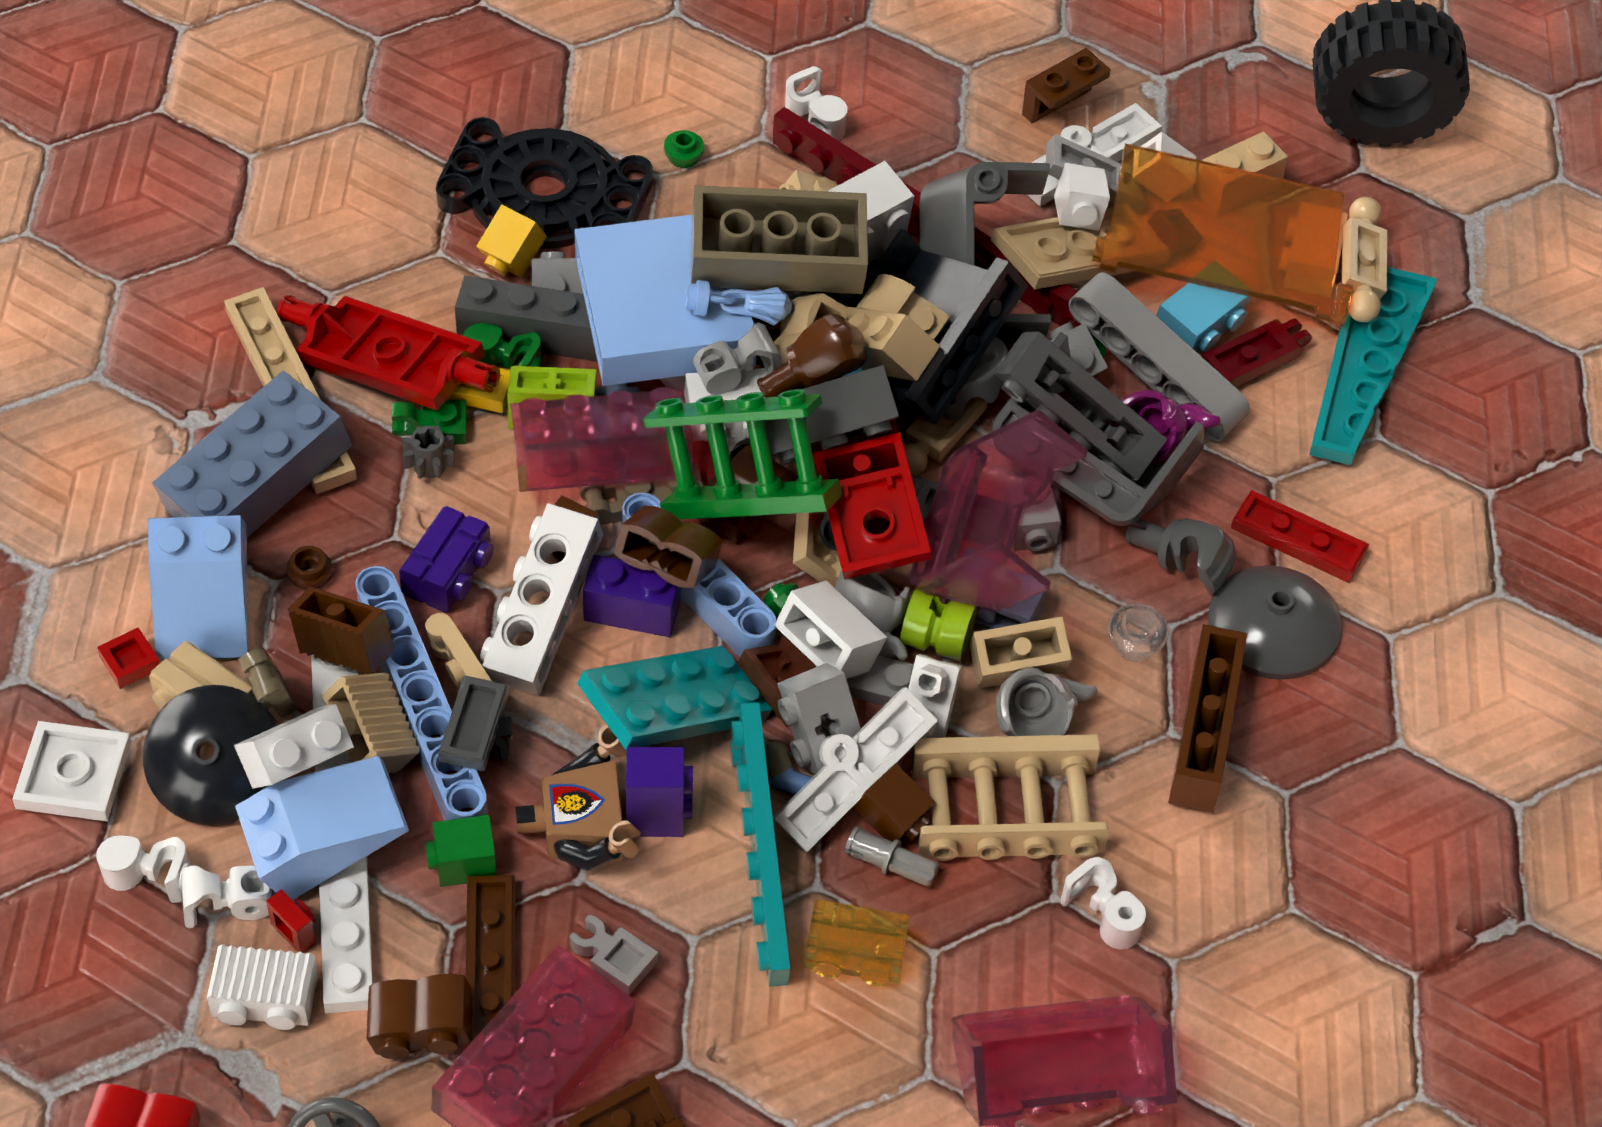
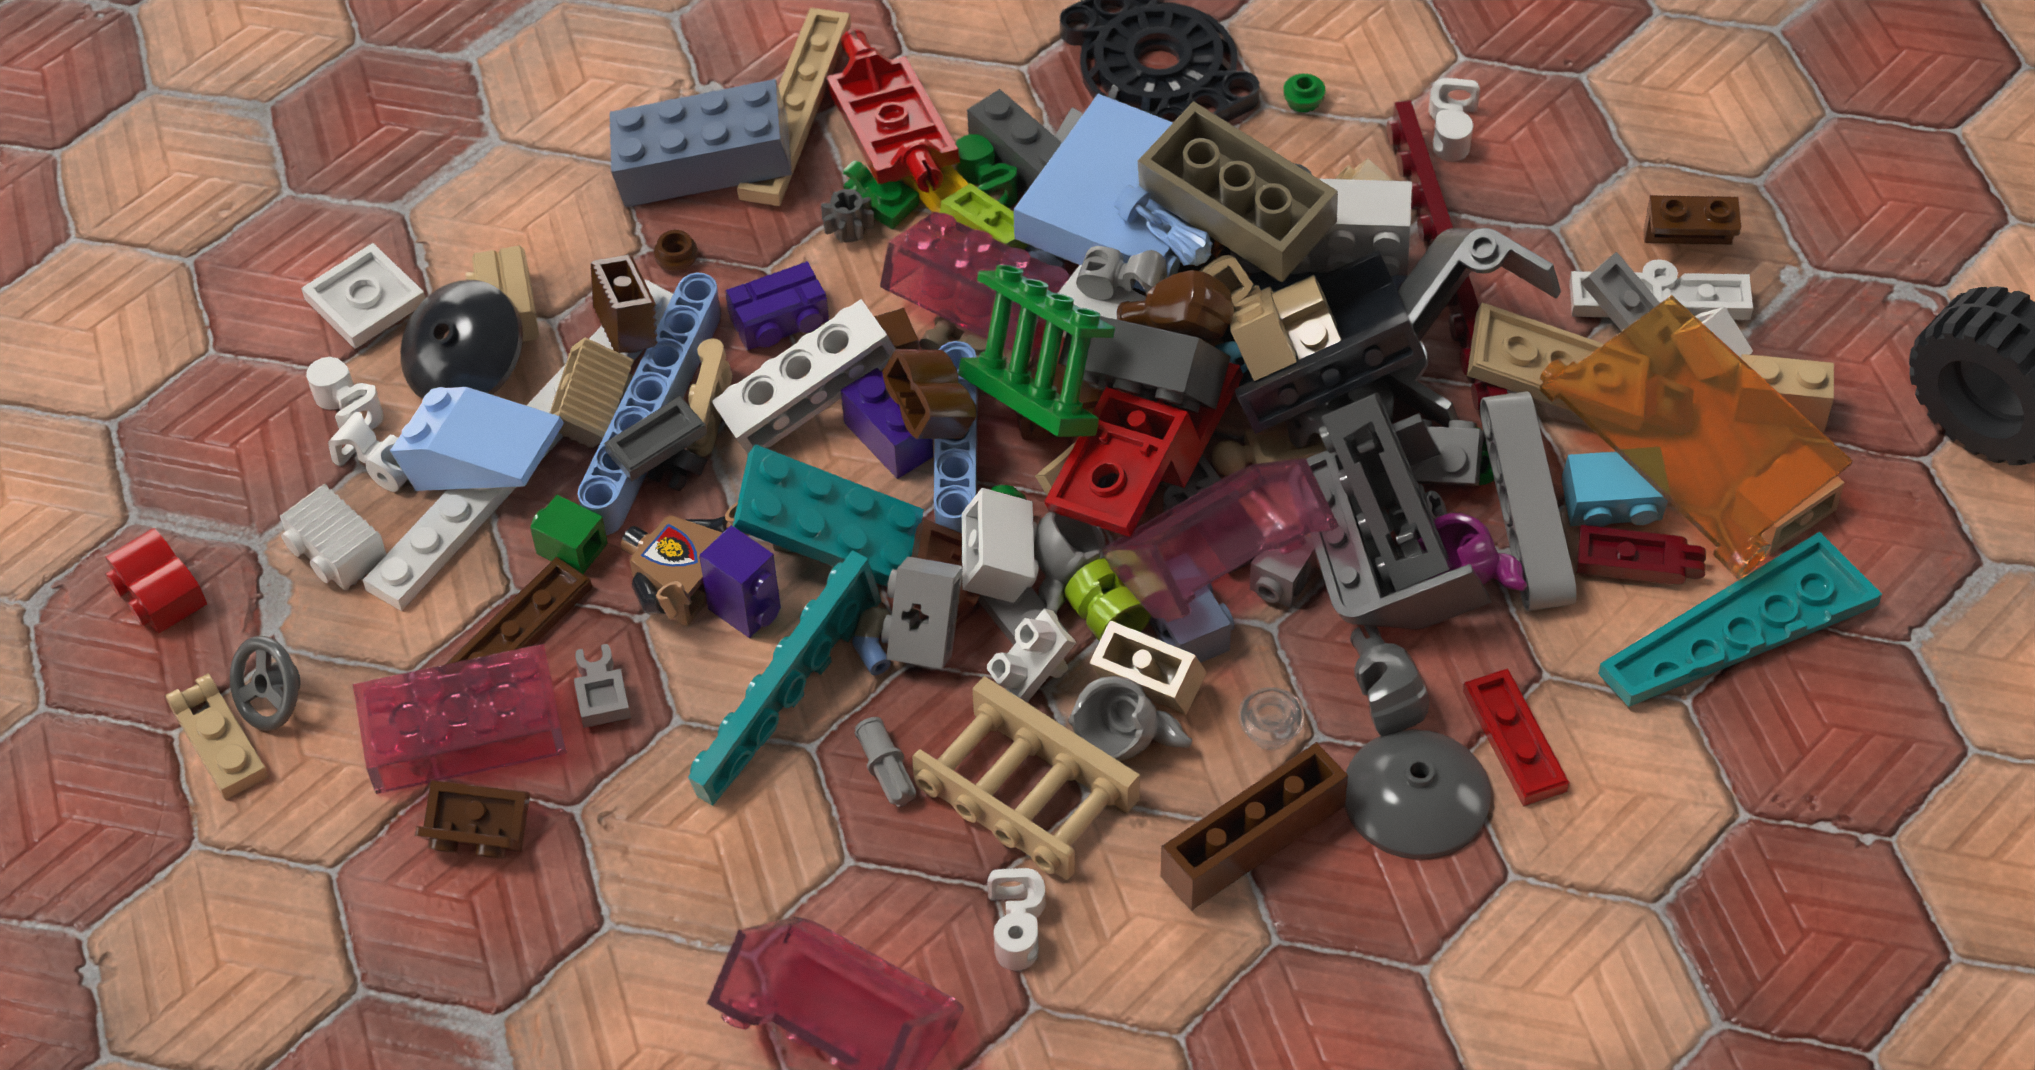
camera: 45 degrees right, 0 degrees up
red plate [97,627,160,689] -> none
light blue slope [148,515,249,661] -> none
white brick [234,704,354,789] -> none
dark tan plate [238,648,298,717] -> none
red plate [266,889,316,953] -> none
reddish brown brick [366,974,473,1060] -> none
yellow brick [476,204,547,278] -> none
white hinge [773,687,938,852] -> none
clear yellow brick [804,899,910,986] -> none
reddish brown brick [854,763,936,842] -> none
white brick [1054,163,1110,231] -> none
tan plate [1342,196,1387,322] -> none

